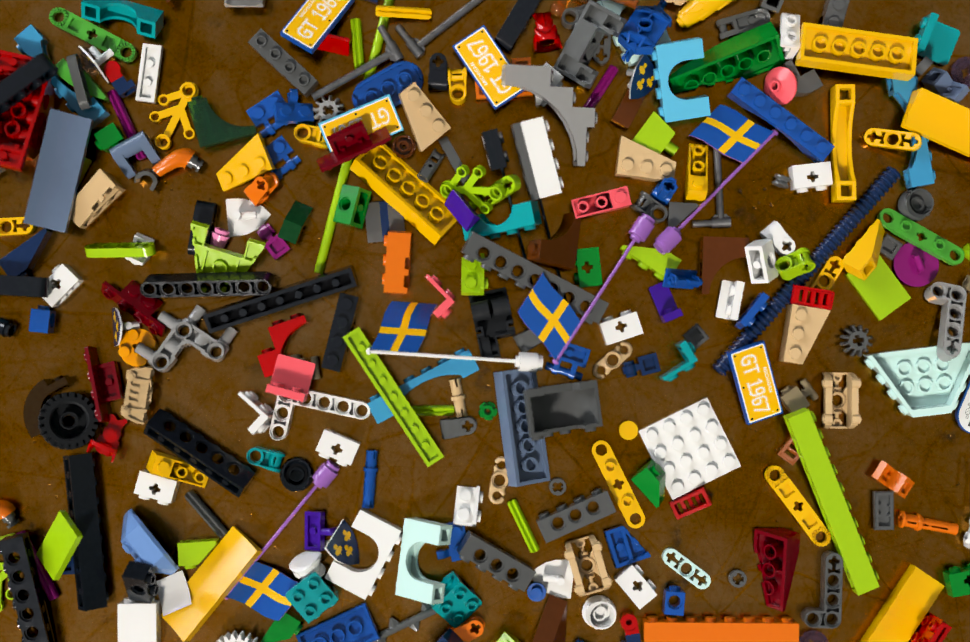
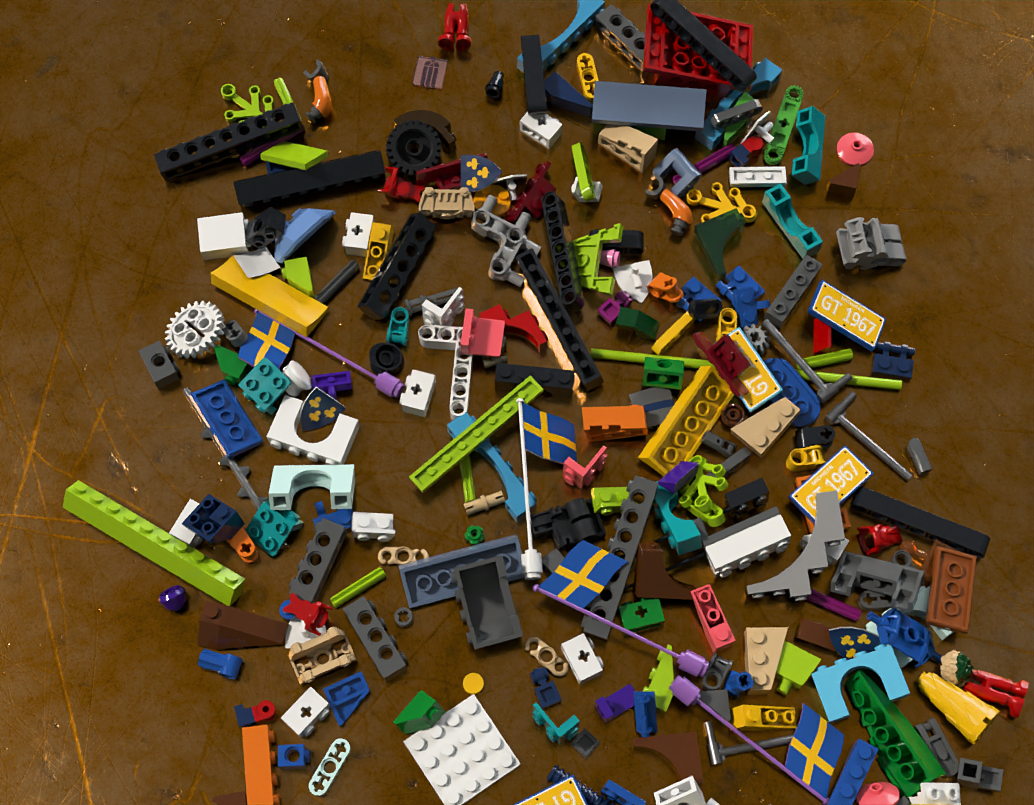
camera: 85 degrees right, 20 degrees down
blue brick [29,305,56,334] -> none
green brick [93,122,127,153] -> none
yellow wing [216,133,275,191] -> none
blue pin [362,449,378,509] -> none
yellow axle [375,5,432,20] -> none
dark grey piece [439,416,477,439] -> none
blue plate [544,343,591,381] -> none
white piece [582,595,617,630] -> none
yellow piece [591,440,645,529] -> none
red slope [669,485,713,520] -> none
white bracket [715,280,745,321] -> none
none -> dark grey beam [222,320,248,347]
none -> red hair [283,593,333,636]
none -> dark grey pin [404,287,459,316]
none -> dark blue shield [461,155,502,192]
none -> yellow beam [651,311,696,355]
none -> black tile [688,298,723,319]
none -> dark grey tile [693,518,708,539]
none -> teal arch [762,183,823,259]

